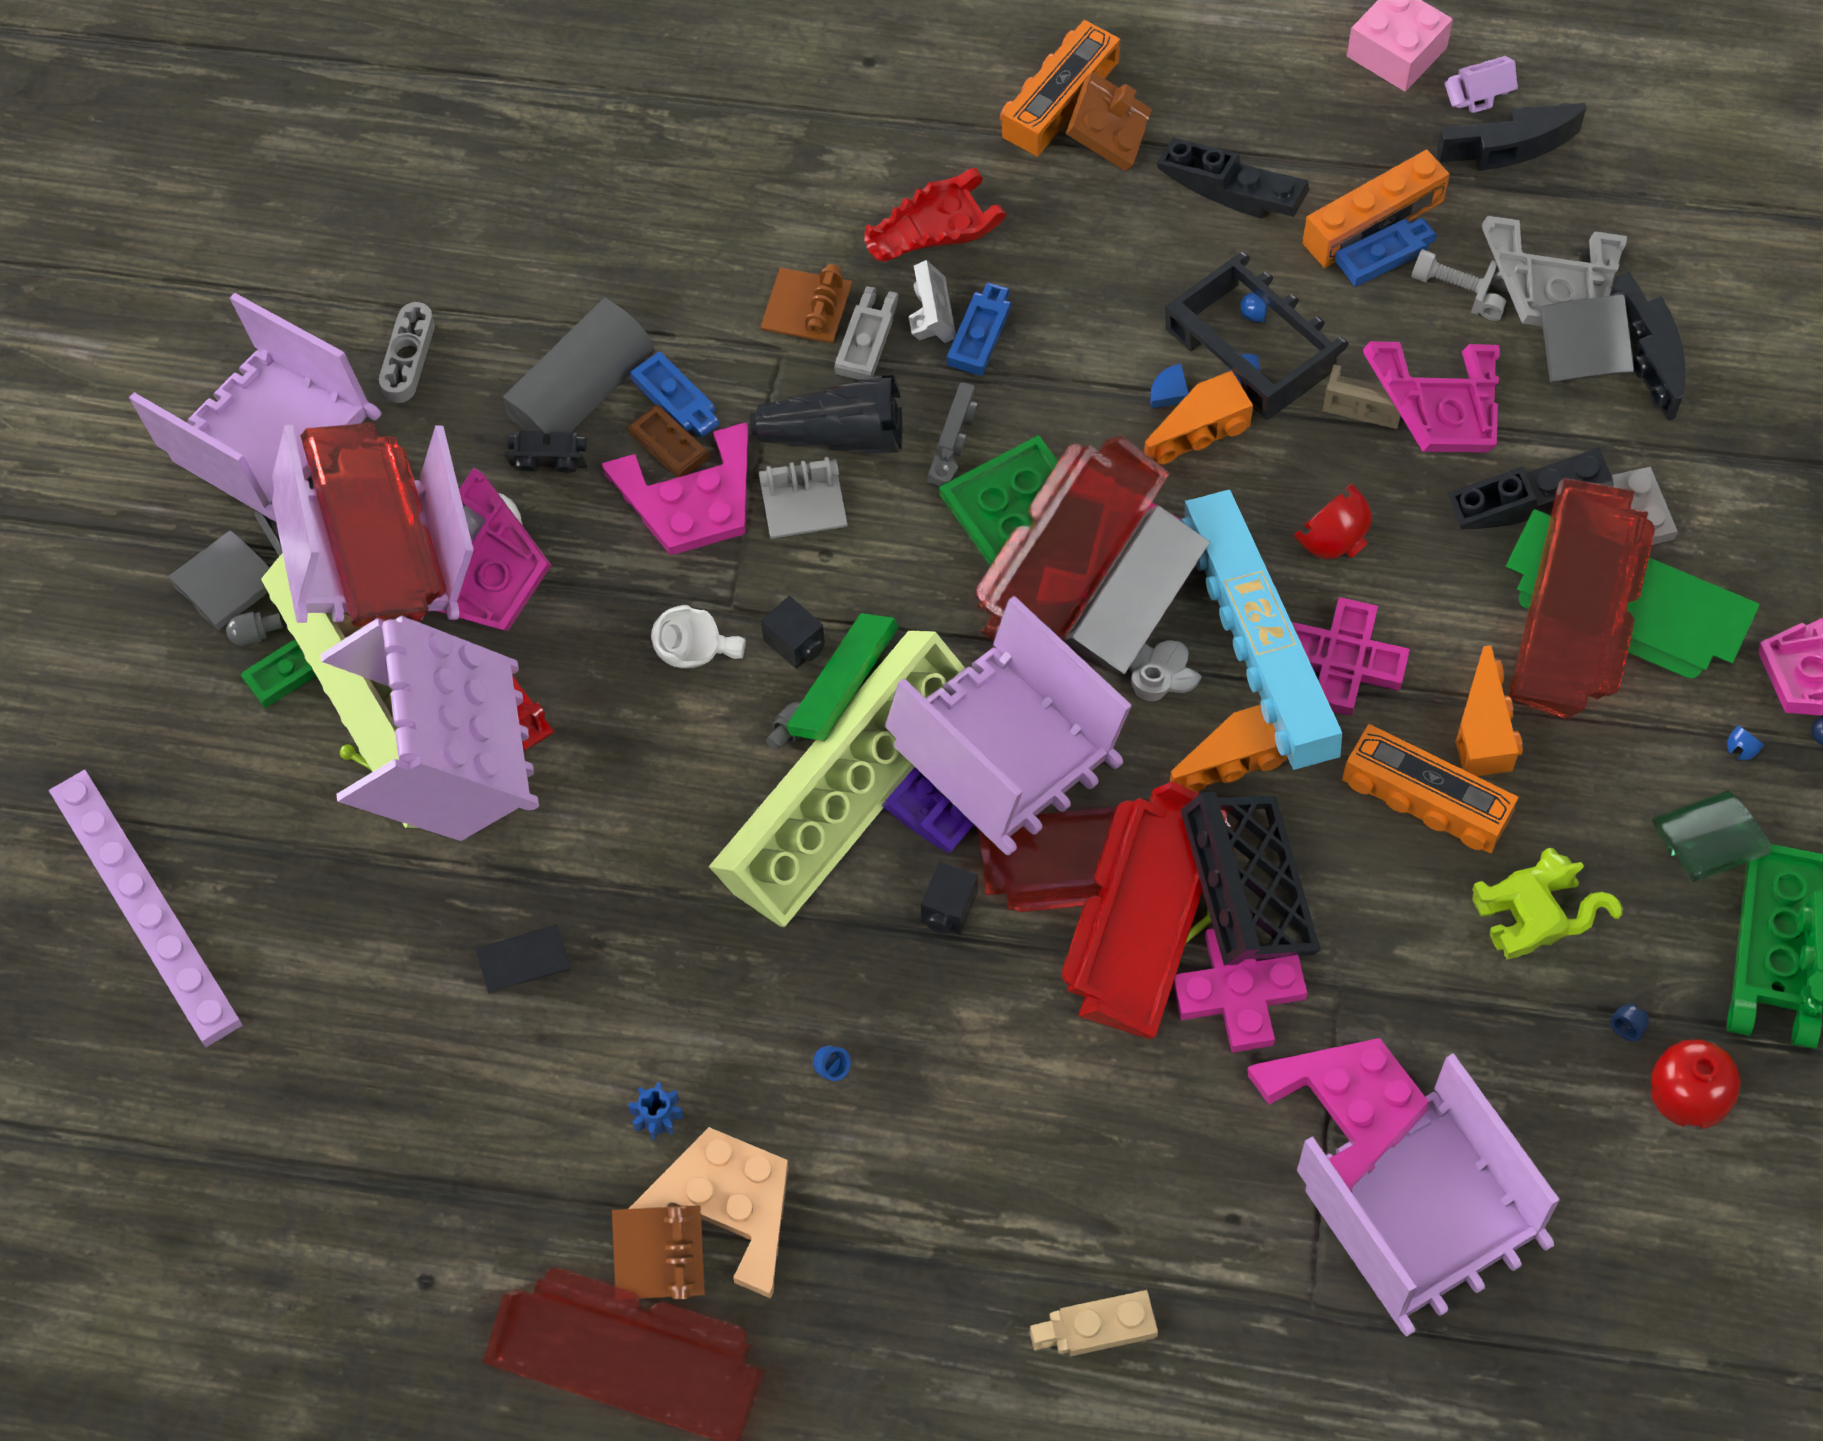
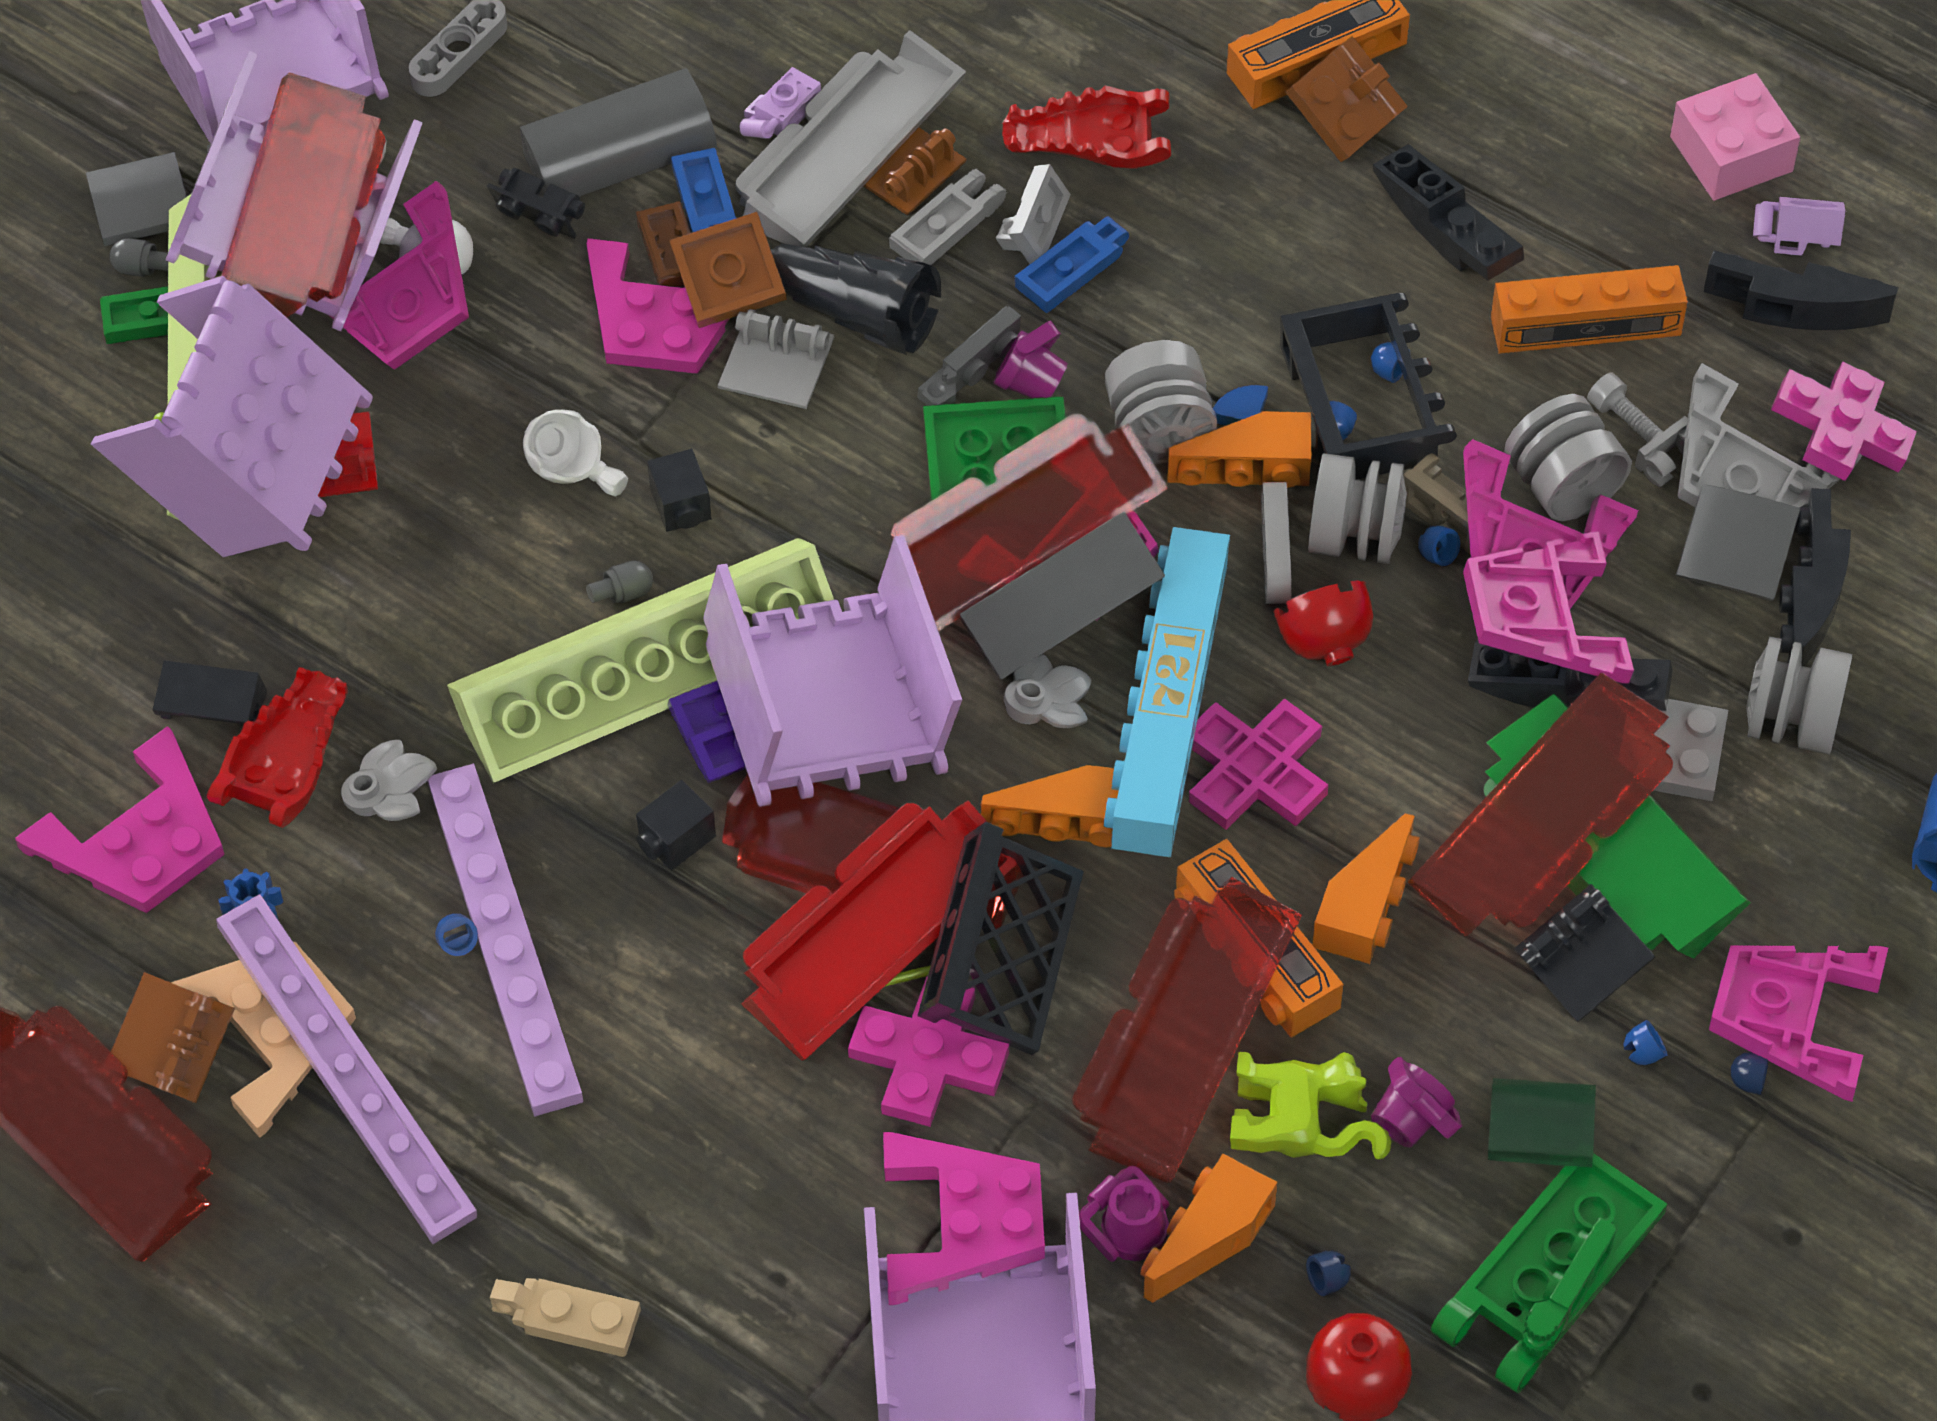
camera: 25 degrees right, 5 degrees down
green tile [786,613,898,741] -> none
blue hinge [1335,218,1437,287] -> none
none -> dark pink wing [15,726,225,913]
none -> red animal [207,667,348,828]
none -> lavender plate [216,894,477,1244]
none -> light grey plate [341,740,437,821]
none -> lavender plate [427,763,583,1117]
none -> dark orange hinge [669,212,787,328]
none -> light grey slope [735,30,966,247]
none -> lavender piece [740,67,821,138]
none -> magenta piece [993,320,1068,399]
none -> clear red slope [1072,876,1302,1183]
none -> magenta piece [1079,1166,1170,1262]
none -> light grey wheel [1105,340,1217,464]
none -> orange slope [1140,1154,1277,1303]
none -> light grey beam [1261,482,1291,604]
none -> light grey wheel [1308,453,1407,564]
none -> magenta piece [1371,1056,1462,1148]
none -> blue hinge [1418,526,1460,566]
none -> dark pink wing [1463,532,1634,683]
none -> light grey wheel [1504,394,1632,521]
none -> black hinge [1514,884,1656,1022]
none -> light grey wheel [1746,637,1853,755]
none -> dark pink plate [1771,362,1917,481]

